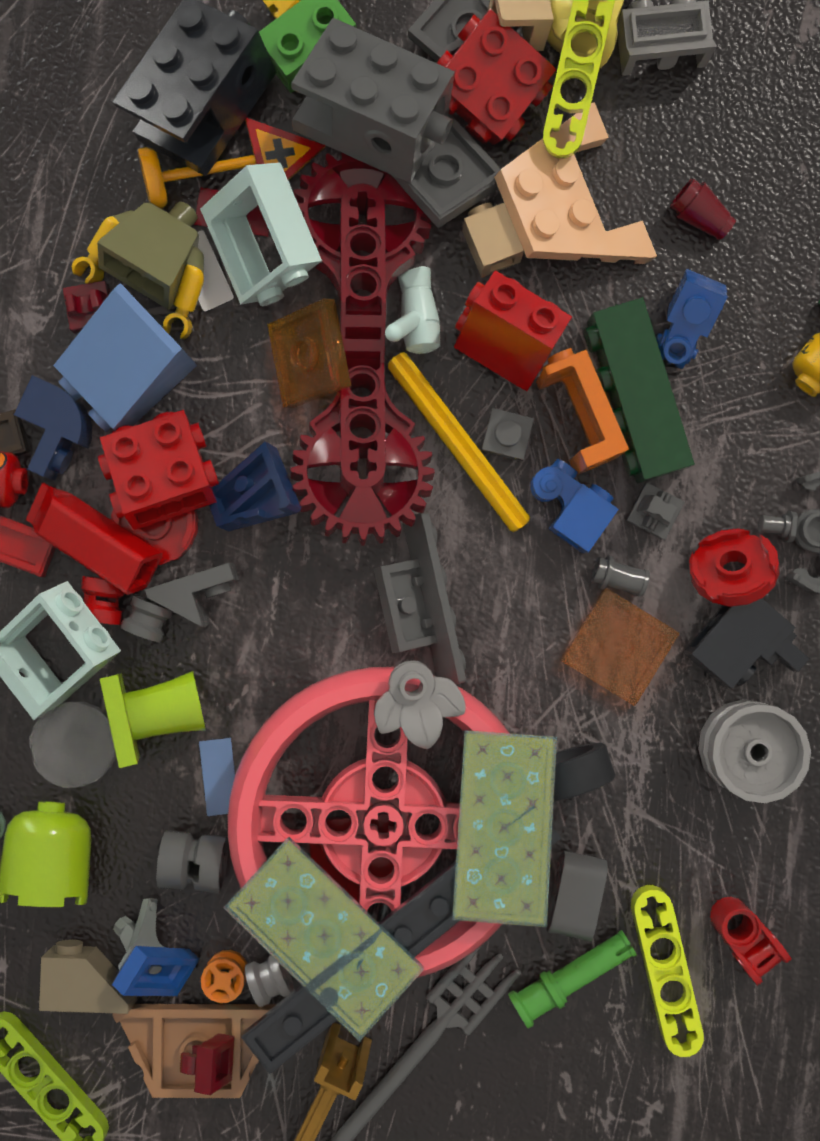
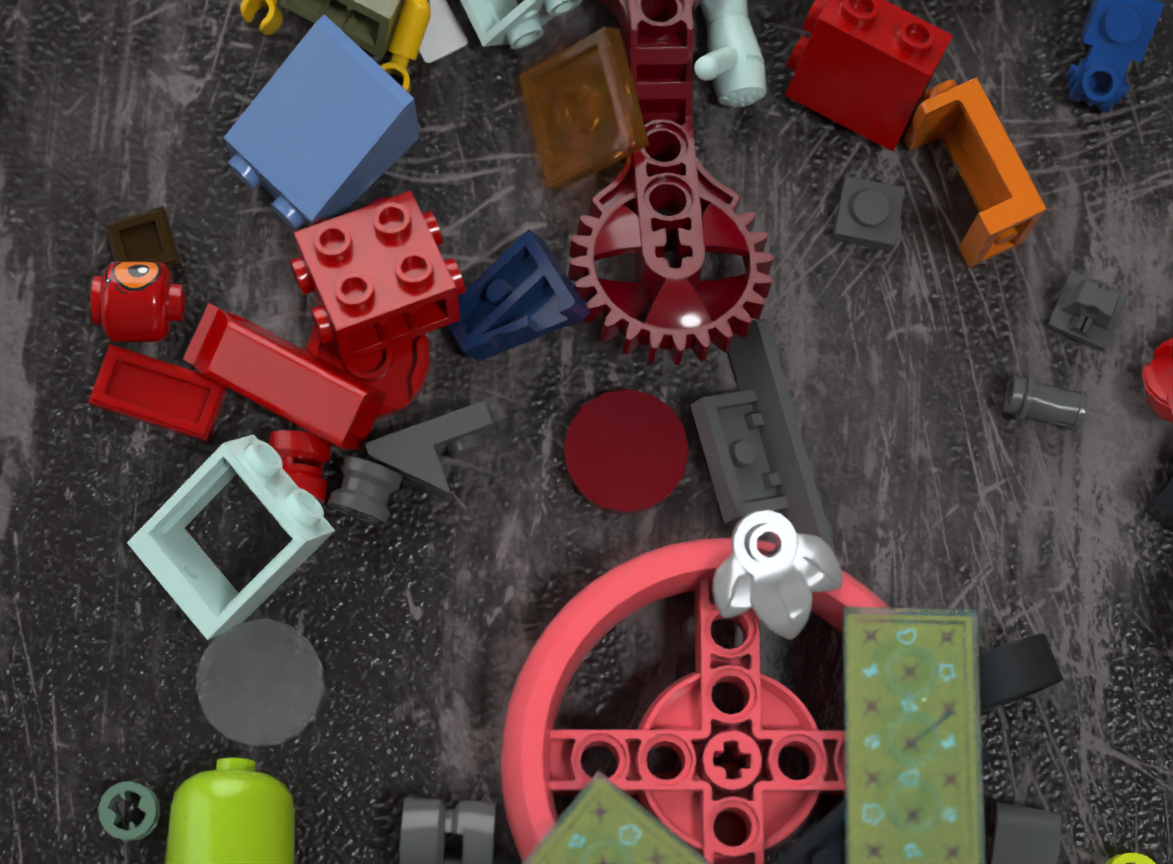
camera: 10 degrees left, 10 degrees down
dark blue brick [14,375,92,480] -> none
dark red tile [63,280,110,334] -> none
lime plant [100,671,206,768] -> none
medium blue sticker [199,738,235,816] -> none
yellow axle [388,352,530,532] -> none
blue brick [530,459,619,554] -> none
clear orange tile [560,588,680,706] -> none
dark green brick [584,297,695,484] -> none
none -> dark red tile [563,389,689,515]

